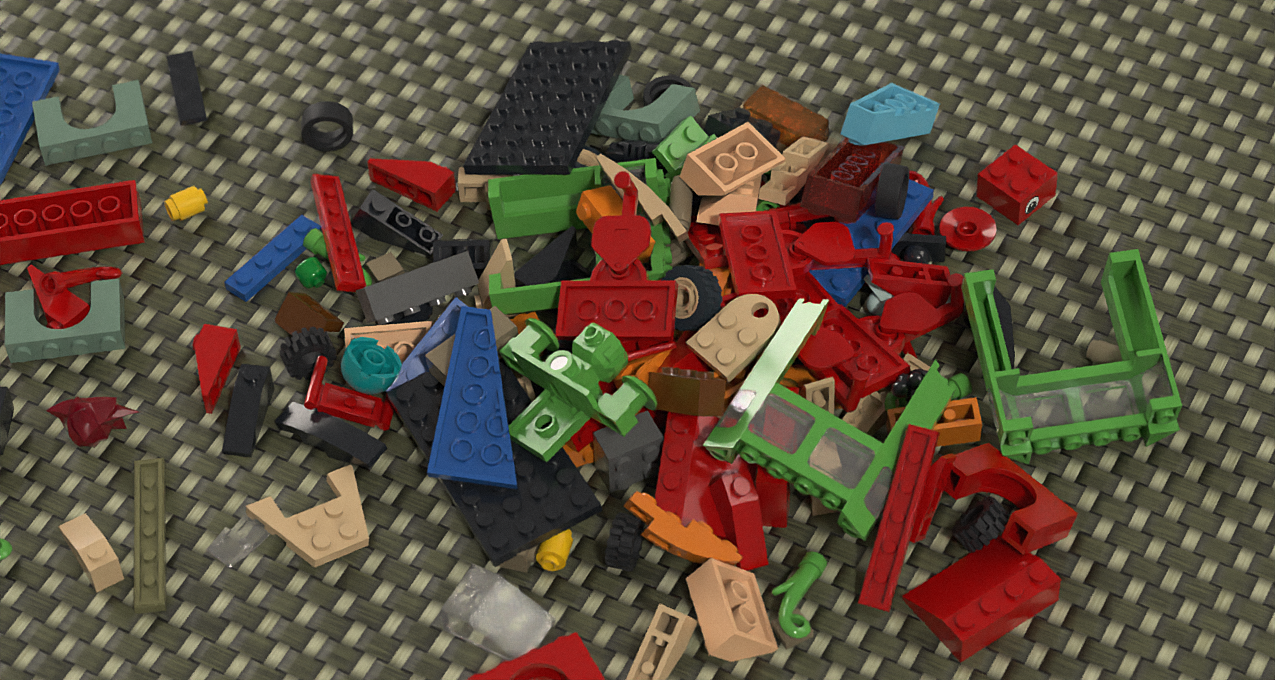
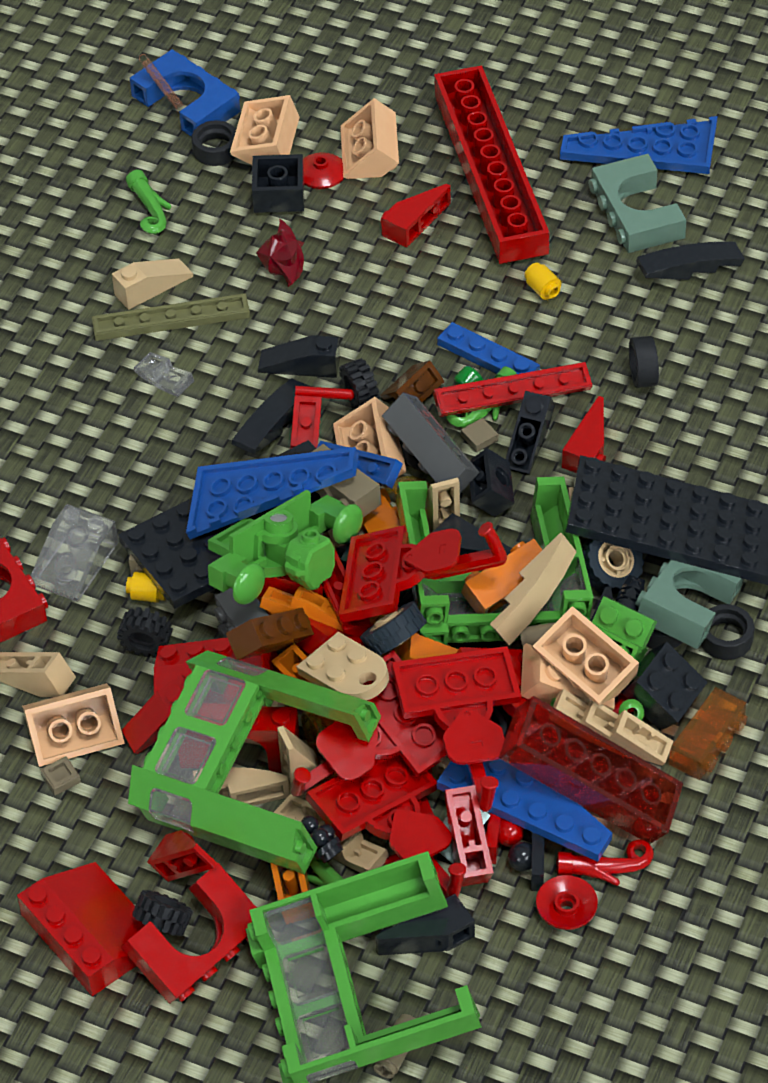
camera: 85 degrees right, 0 degrees up
sand green arch [5,279,125,363] -> none
red plant [39,266,123,296] -> none
red slope [193,324,241,414] -> none
tan wing [246,464,369,568] -> none
teal cylinder [341,337,402,395] -> none
orange slope [624,491,742,566] -> none
bright green plant [772,551,827,639] -> none
medium azure wedge [841,83,940,146] -> none
red tile [858,424,940,612] -> none
black tyre [875,163,909,220] -> none
red brick [976,144,1058,225] -> none

